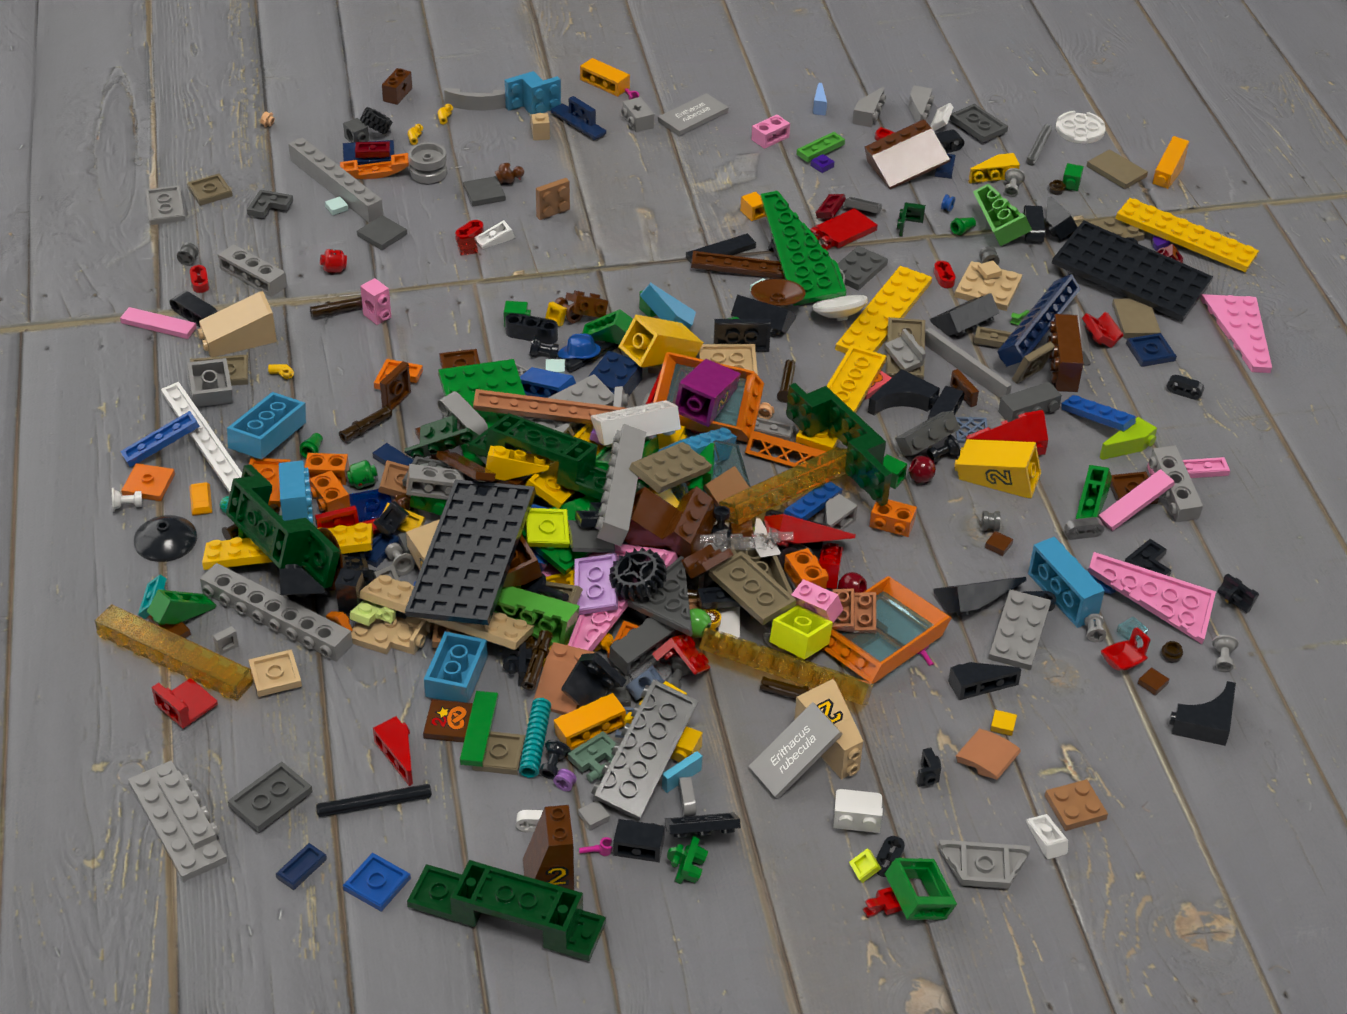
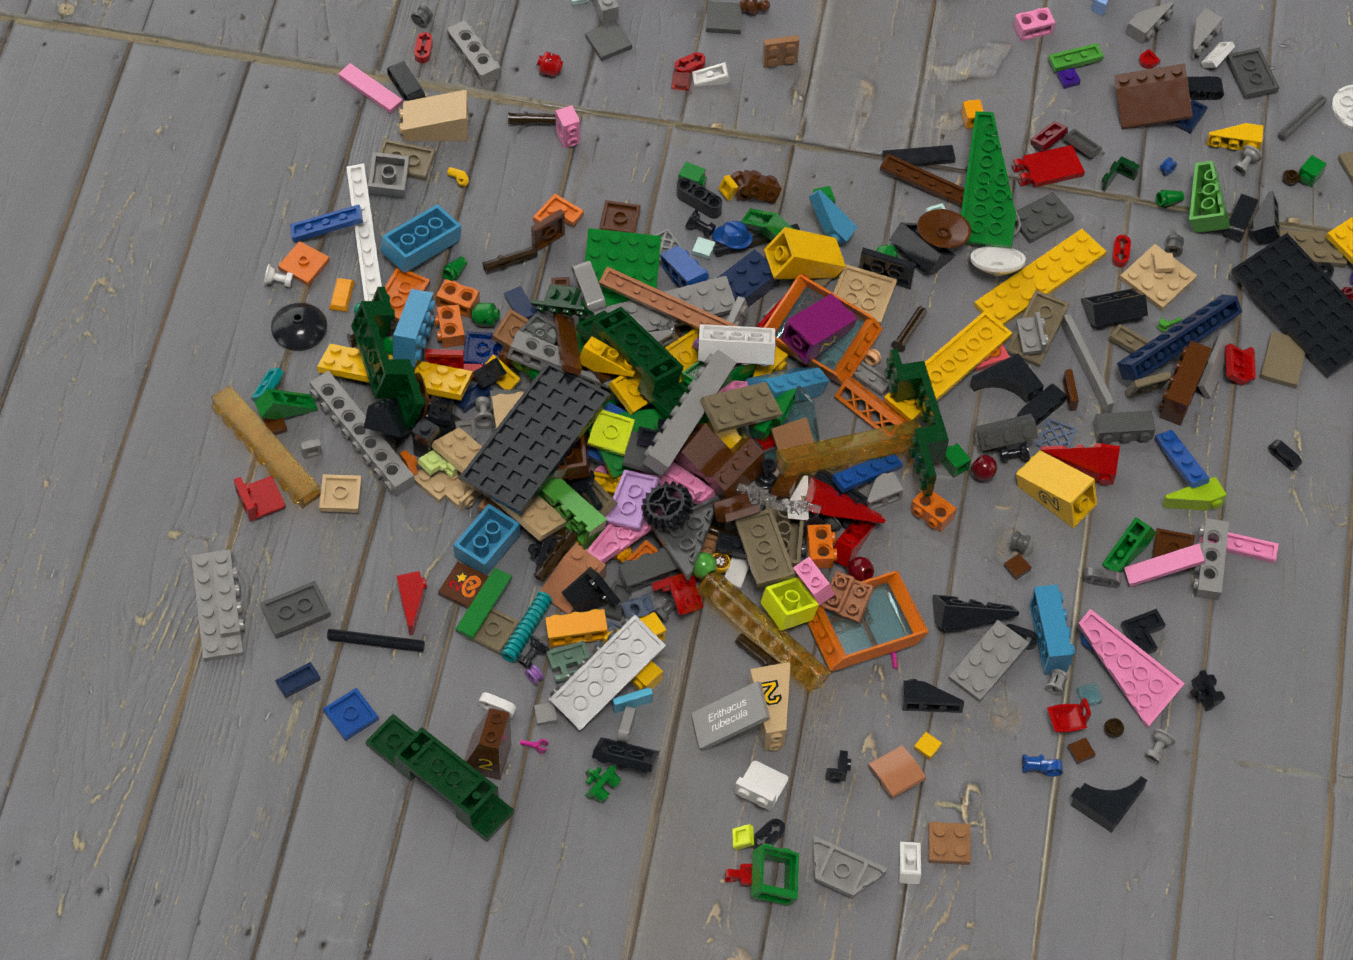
camera: 20 degrees right, 15 degrees up
black brick [613,819,665,863] -> none
dark blue tile [1126,333,1177,367] -> none
none -> blue connector [1022,754,1063,777]

